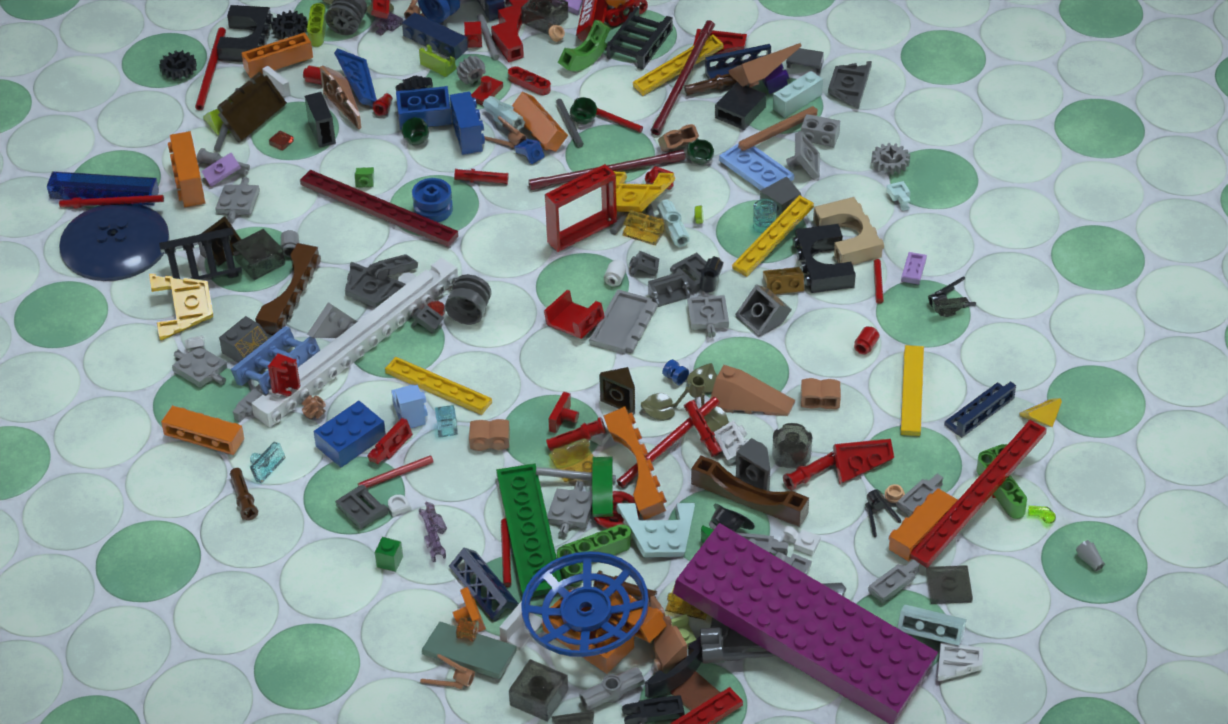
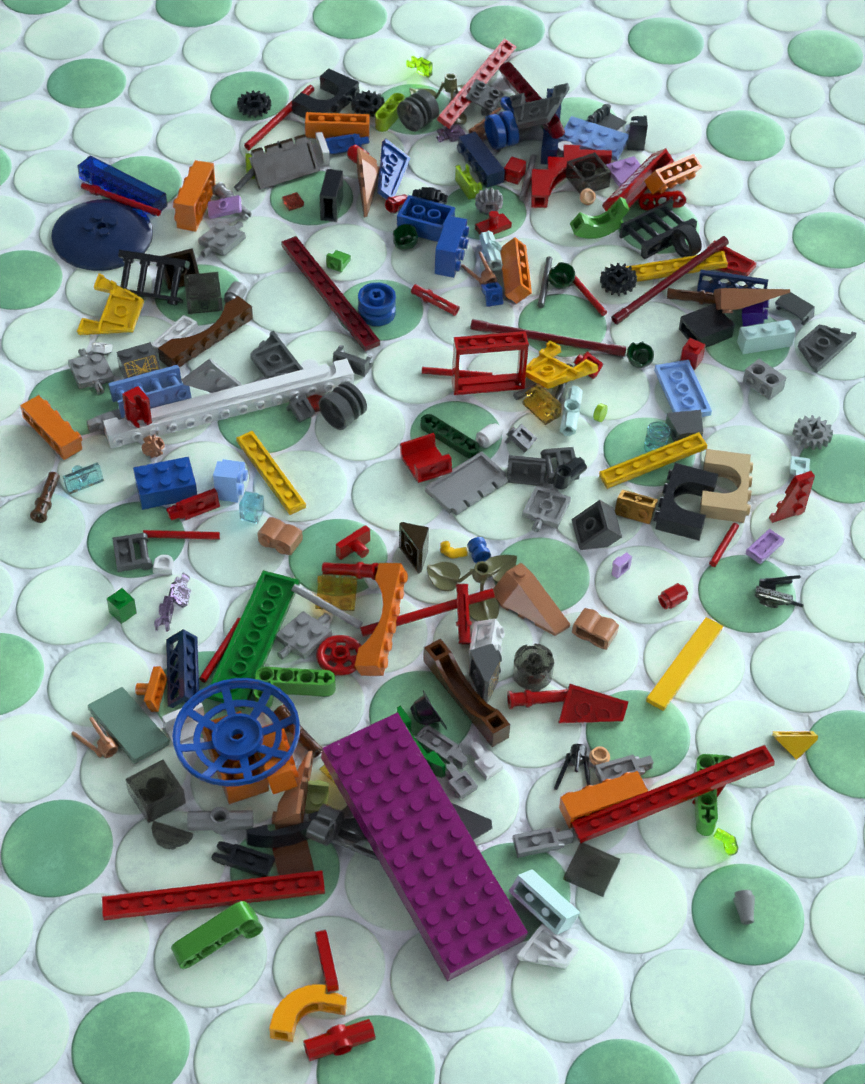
camera: 25 degrees right, 5 degrees up
dark grey hinge [367,254,418,280] -> none
clear orange wheel [456,617,479,642] -> none
red beam [508,66,551,95] -> none
green slope [592,456,613,517] -> none
light aqua wing [616,503,695,557] -> none
nougat brick [658,124,699,152] -> none
nougat axle [738,106,818,151] -> none
light grey tile [786,131,820,180] -> none
dark blue fence [944,381,1016,438] -> none
none -> white tile [152,315,198,354]
none -> blue hinge [325,133,370,155]
none -> dark grey hinge [333,345,373,377]
none -> dark green beam [420,414,480,459]
none -> red bar [422,367,493,377]
none -> yellow arm [440,541,468,559]
none -> black gear [600,263,637,296]
none -> lavender plate [612,552,632,579]
none -> black tyre [671,225,702,257]
none -> red brick [680,338,706,370]
none -> red wing [769,471,815,523]

